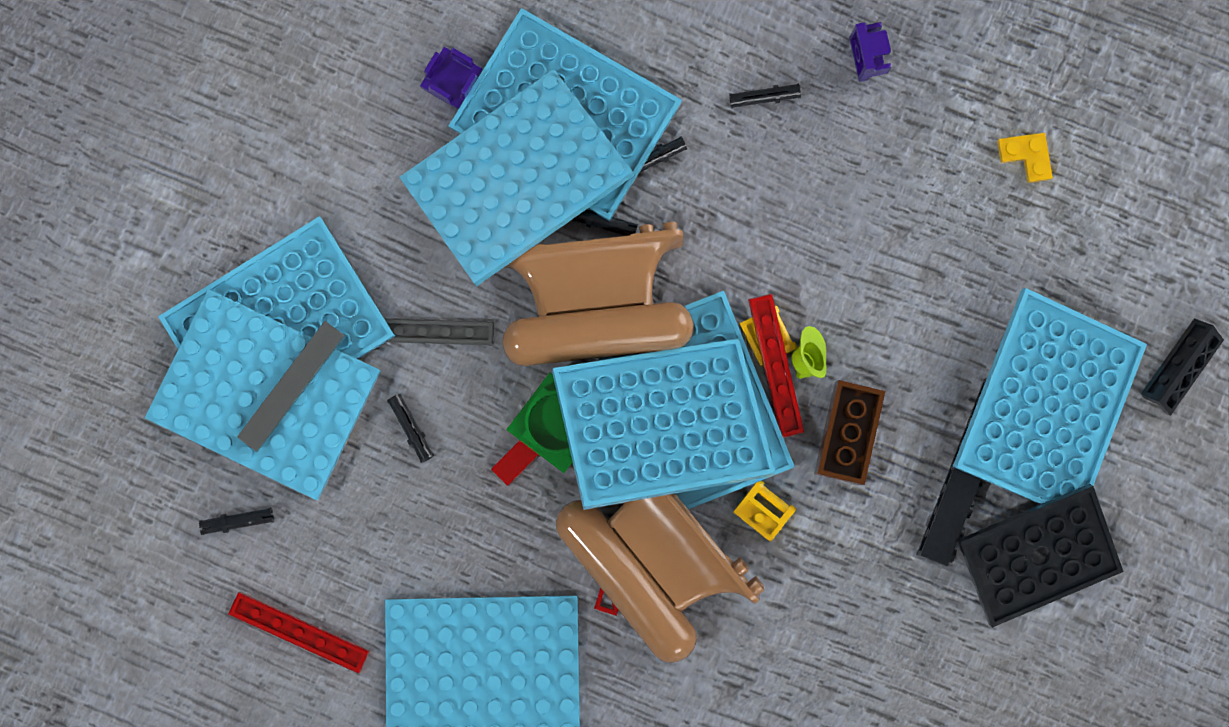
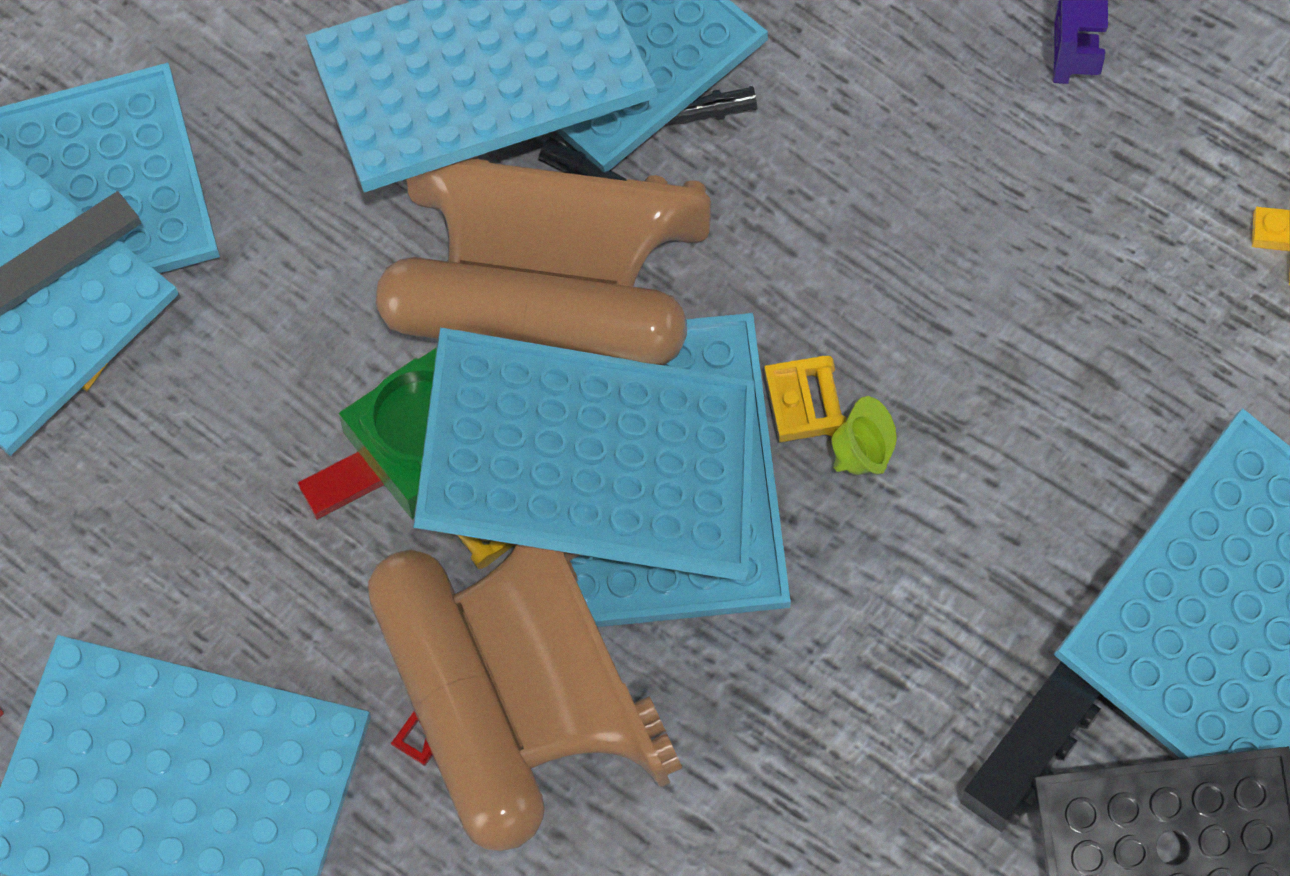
camera: 20 degrees right, 20 degrees down
dark grey tile [384,318,494,346] -> none
black pin [387,394,435,463] -> none
black pin [729,83,801,108] -> none
yellow plate [733,480,797,542] -> none
red tile [748,294,804,438] -> none
reddish brown brick [814,380,886,485] -> none

